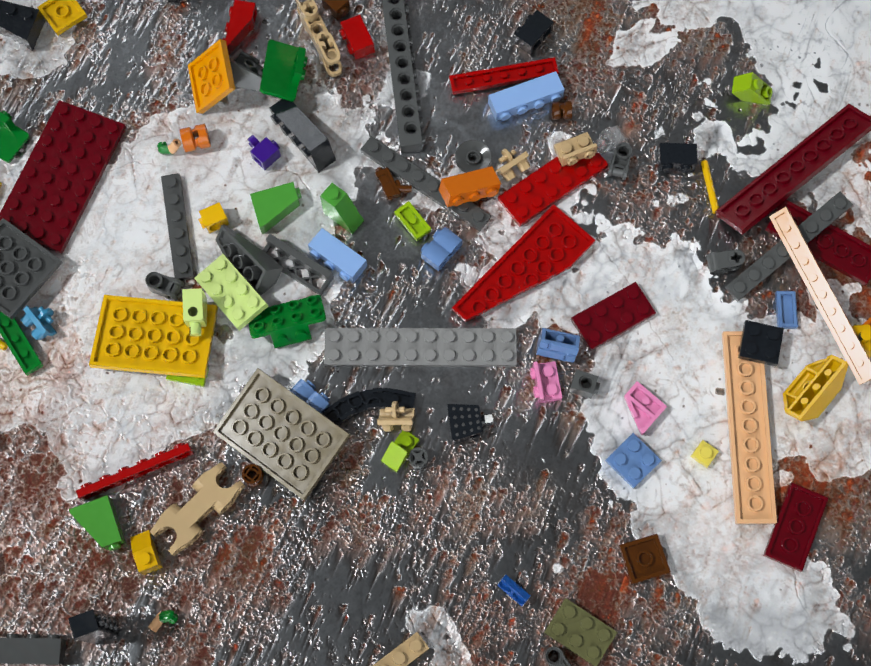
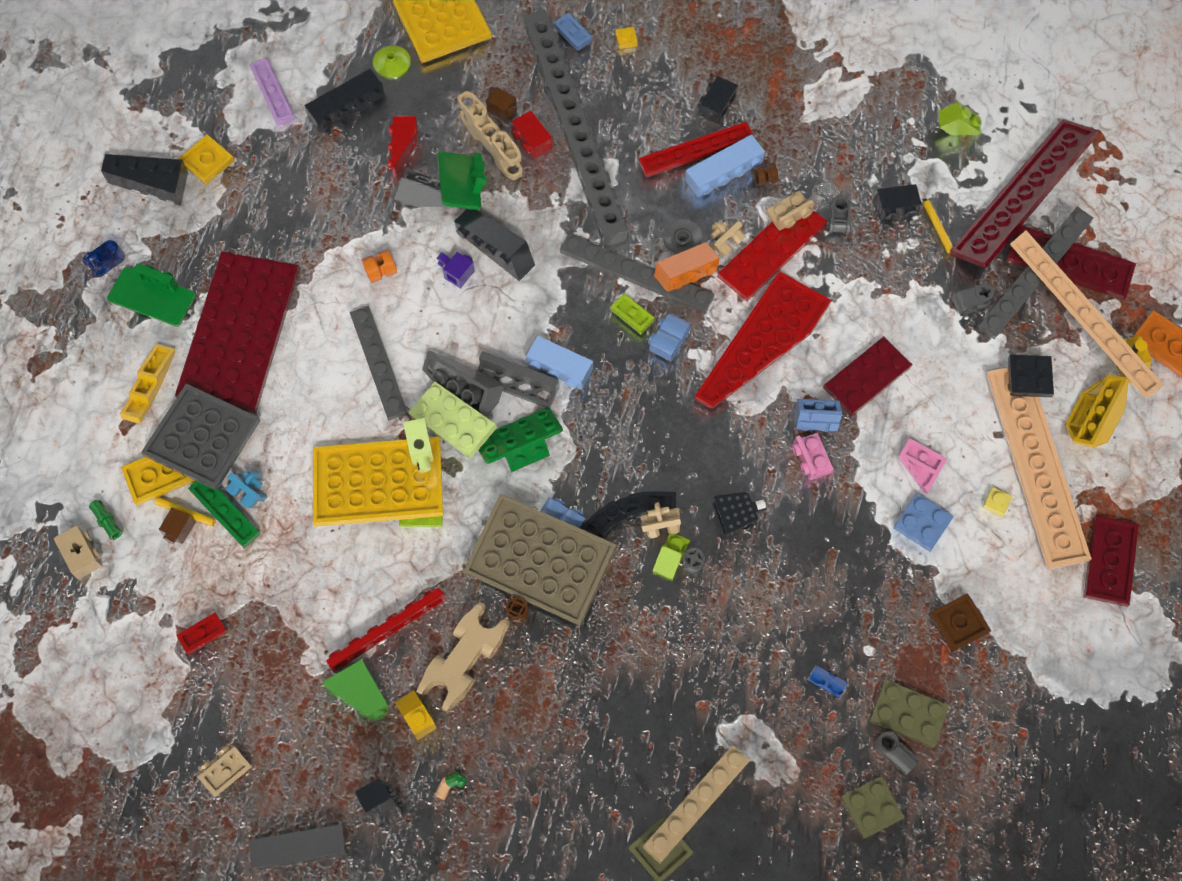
camera: 10 degrees left, 5 degrees down
dark grey piece [145,272,184,301] -> none
arm [157,139,181,155] -> none
light orange plate [188,39,235,114] -> none
yellow brick [198,202,230,234] -> none
bright green slope [250,182,302,234] -> none
bright green slope [320,183,364,234] -> none
light grey plate [324,328,517,367] -> none
reddish brown piece [375,167,412,201] -> none
dark grey brick [569,369,600,399] -> none
medium blue tile [775,291,798,329] -> none

